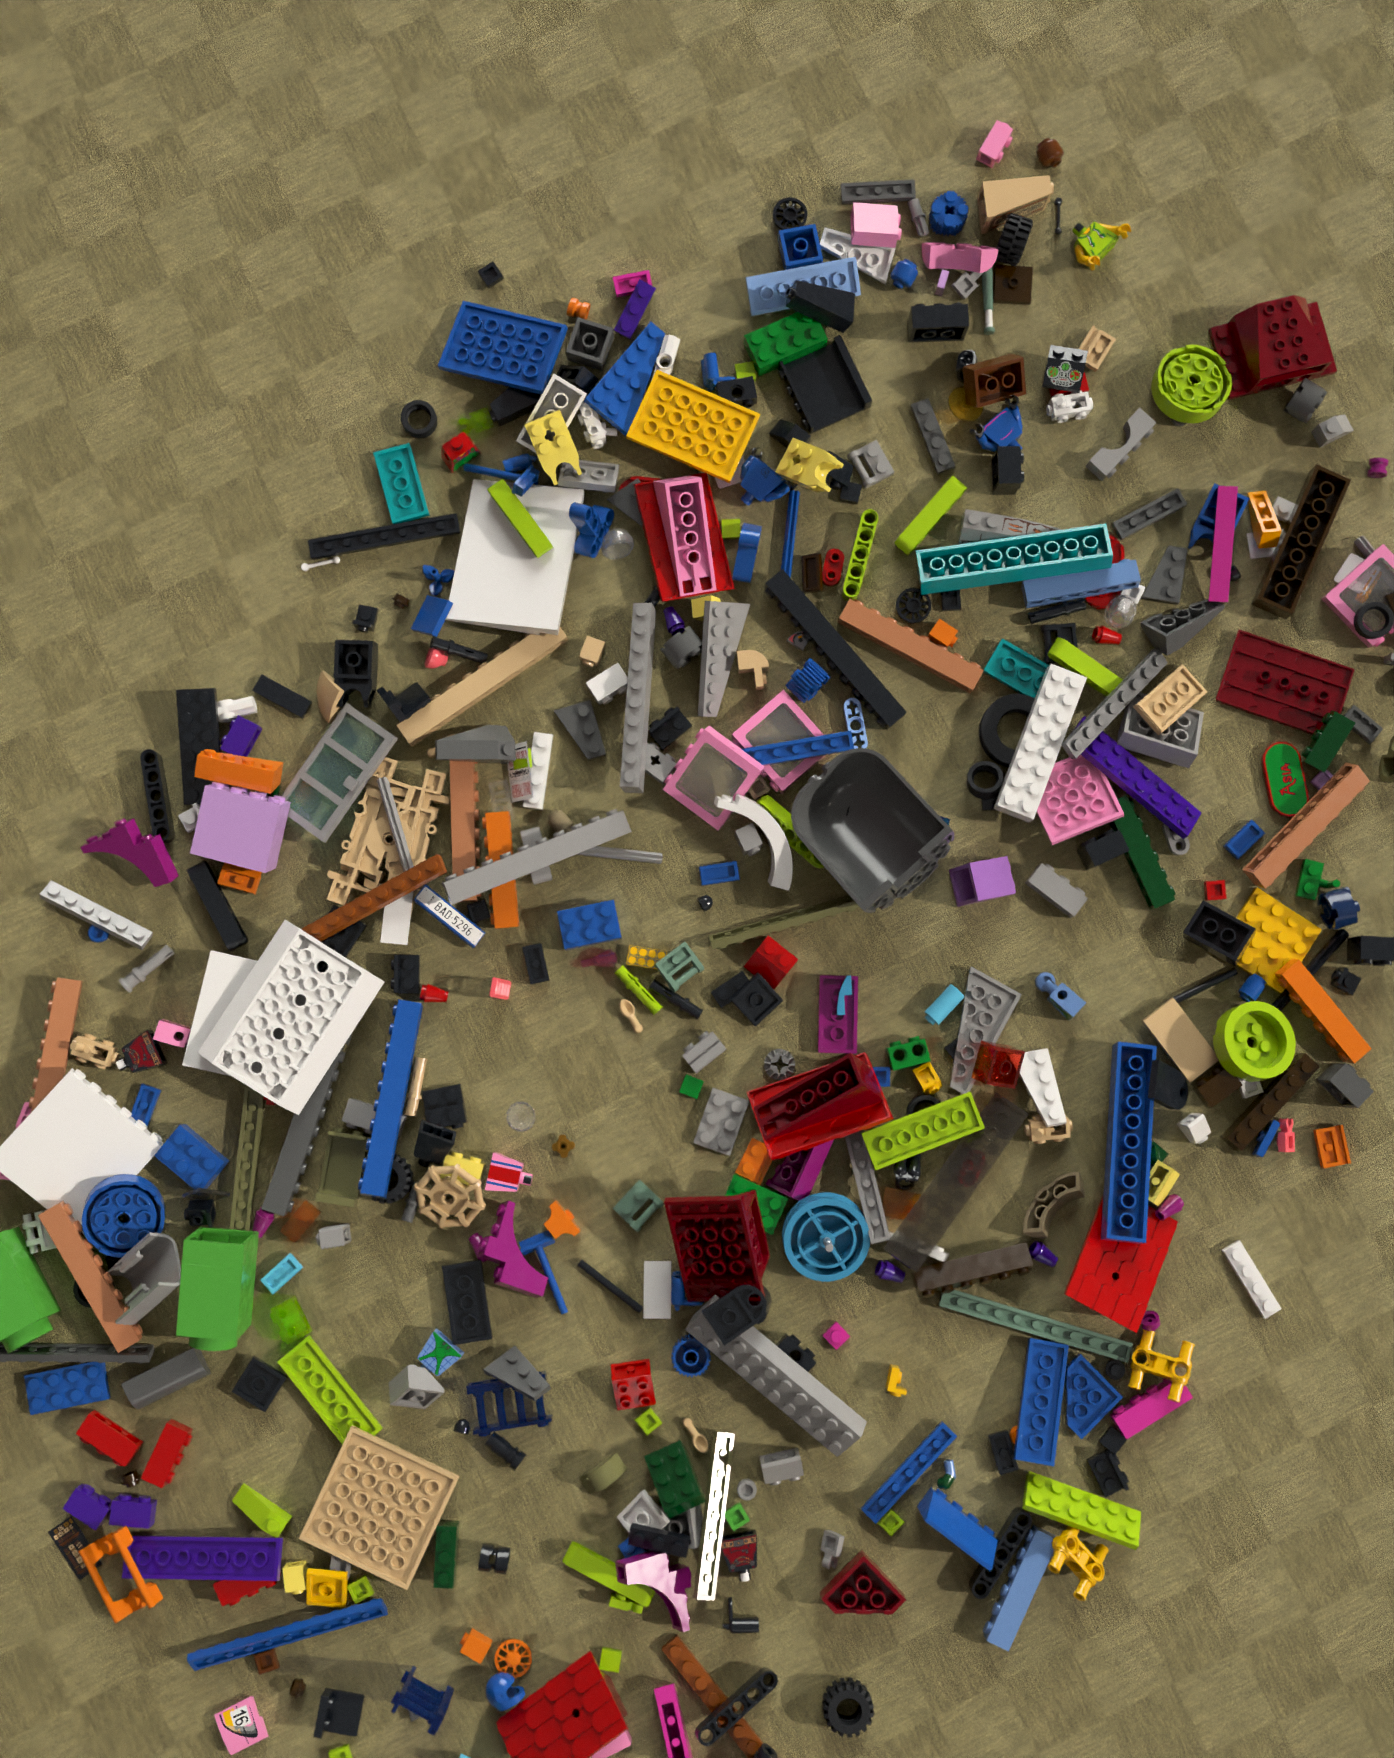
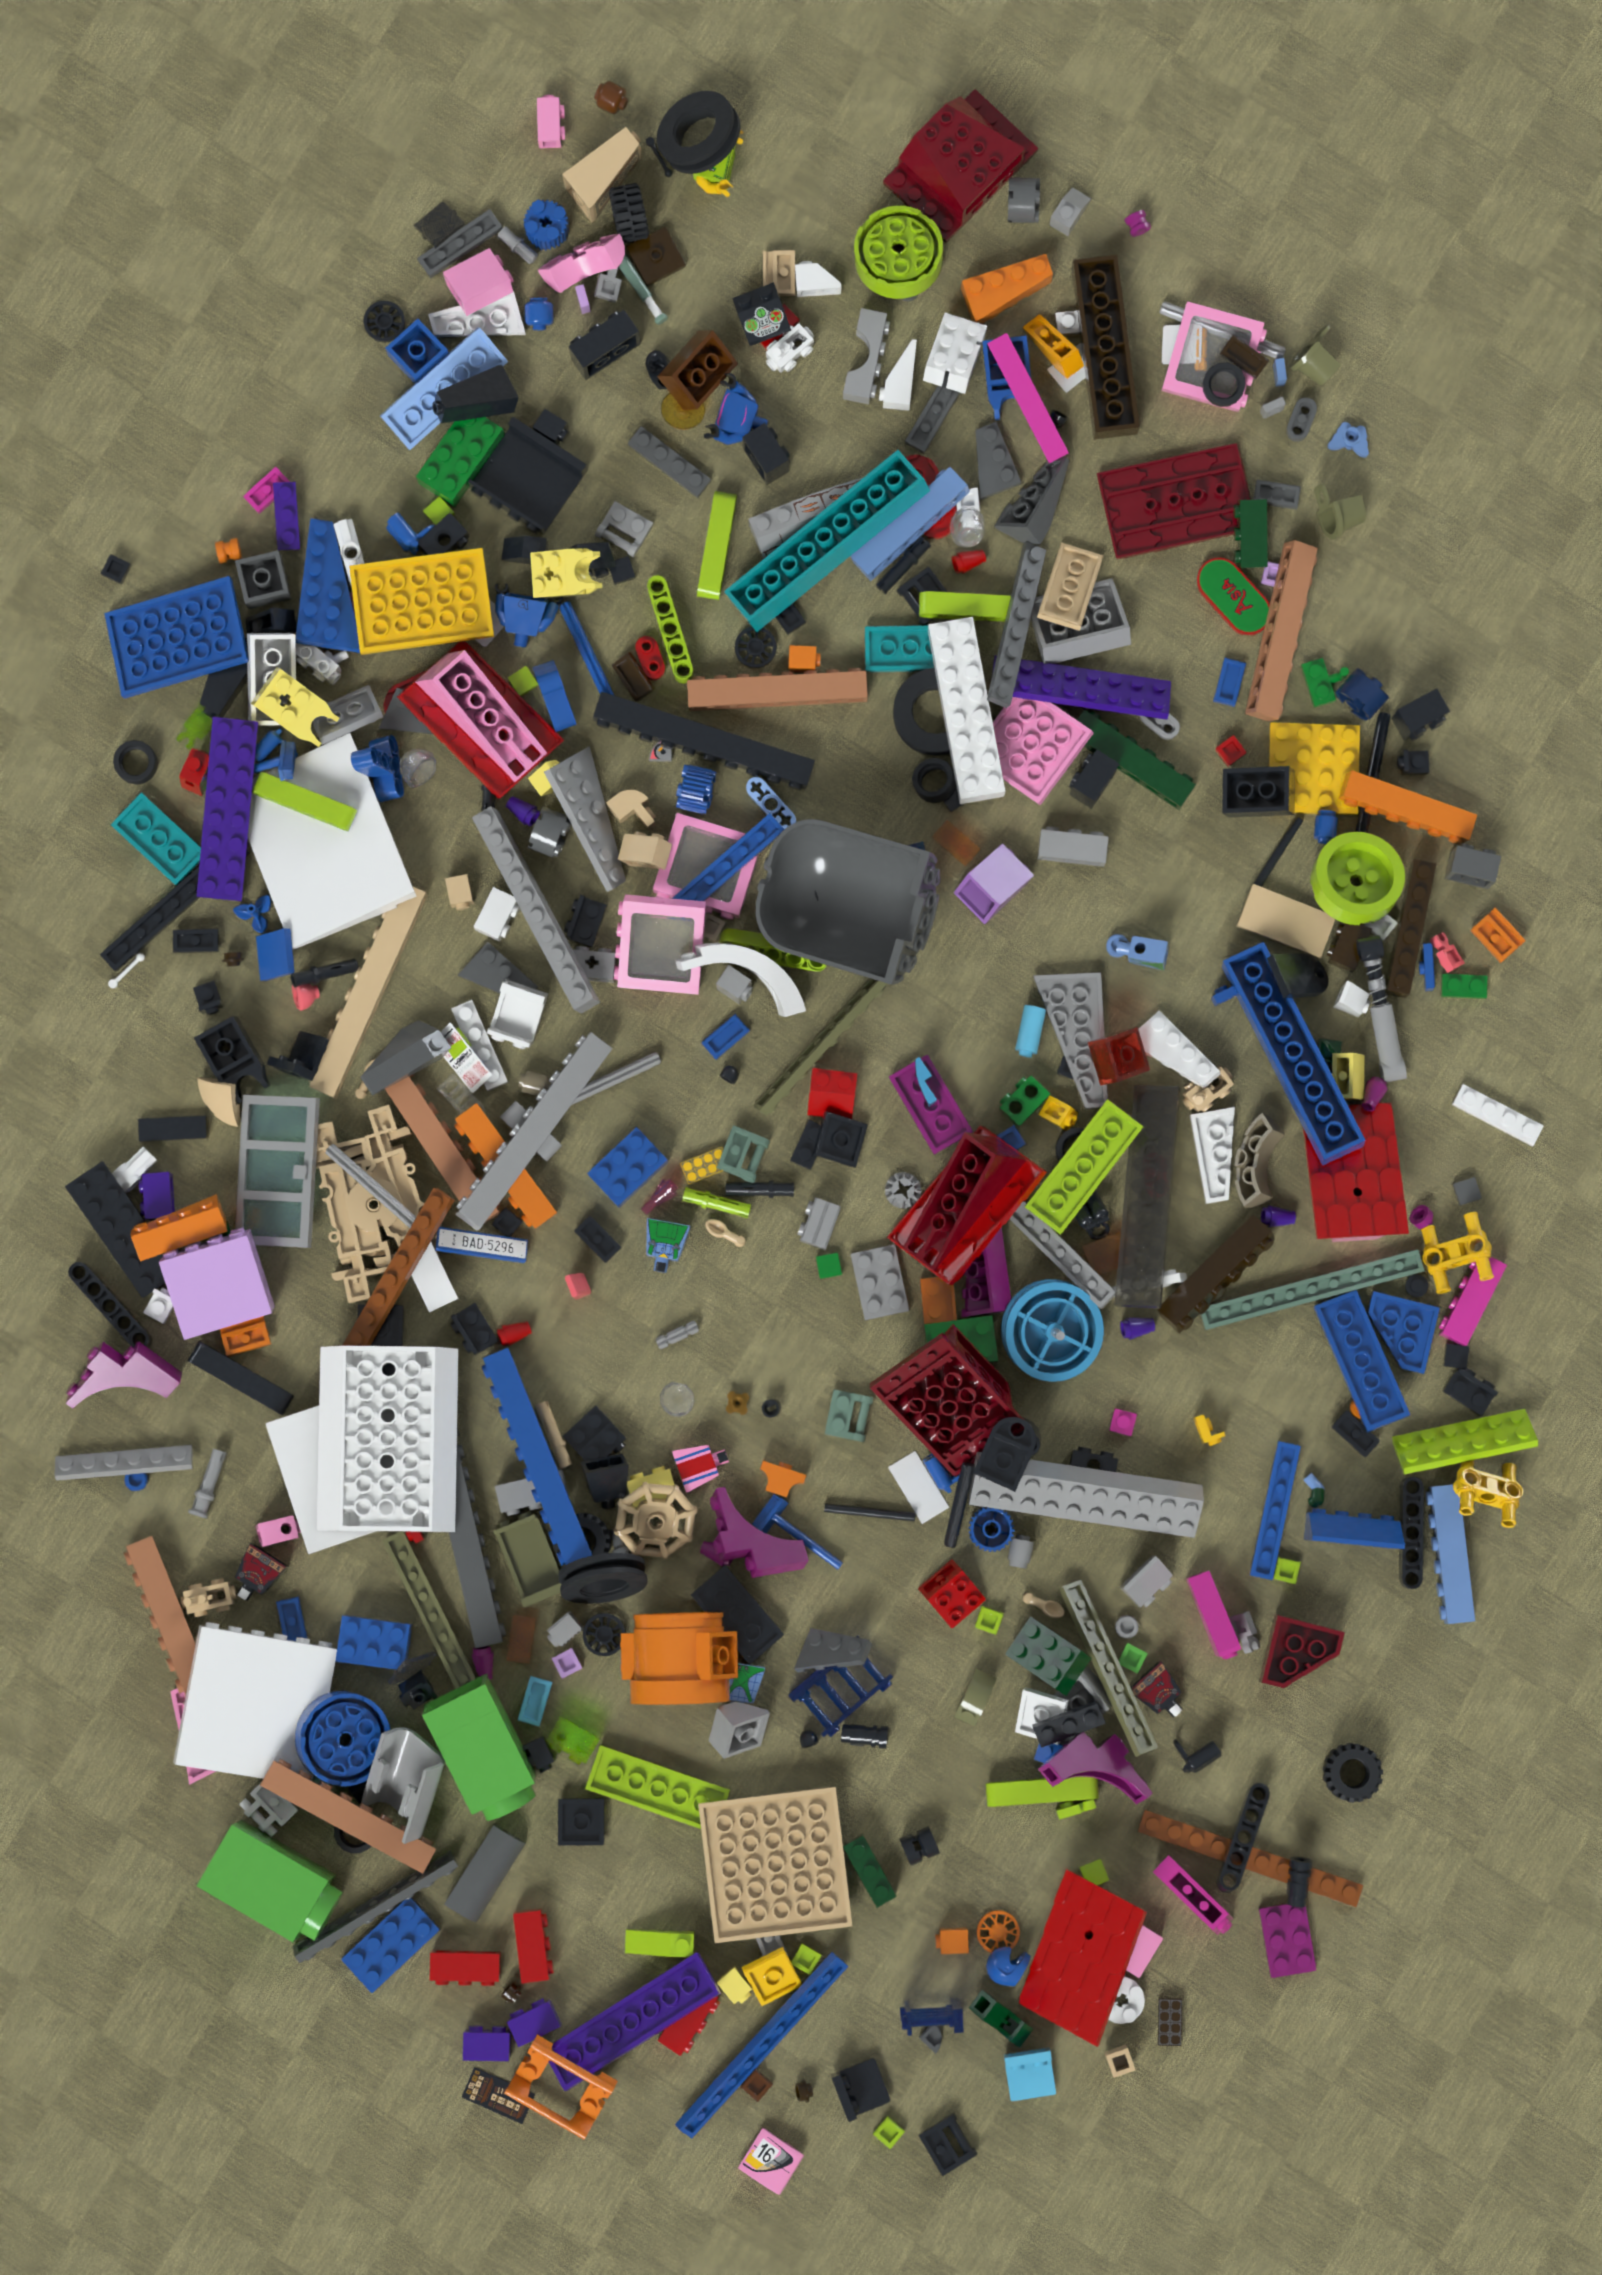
camera: 25 degrees left, 0 degrees up
none -> black plate [173,929,219,953]
none -> dark purple plate [196,717,258,901]
none -> clear smoke piece [414,202,465,248]
none -> white panel [487,979,548,1049]
none -> black brick [522,1736,556,1773]
none -> black brick [533,409,569,445]
none -> lavender tile [552,1648,583,1679]
none -> black tyre [558,1553,648,1604]
none -> black wheel [583,1613,626,1656]
none -> tan brick [618,832,672,870]
none -> orange cylinder [620,1612,738,1705]
none -> torso [646,1218,690,1273]
none -> light grey axle [656,1321,699,1349]
none -> black tyre [657,91,741,174]
none -> black hinge [762,1399,781,1418]
none -> white slope [795,261,841,297]
none -> white slope [879,339,917,411]
none -> white piece [923,313,987,394]
none -> clear orange plate [932,820,980,867]
none -> black axle [944,1462,974,1548]
none -> orange wedge [961,254,1053,324]
none -> dark green brick [969,1990,1034,2047]
none -> light grey brick [1008,1534,1034,1569]
none -> dark pink slope [1186,1570,1241,1660]
none -> white wing [1190,1107,1235,1204]
none -> blue plate [1211,985,1237,1006]
none -> piece [1356,935,1407,1082]
none -> green plate [1441,974,1488,999]
none -> dark grey tile [1452,1177,1482,1206]

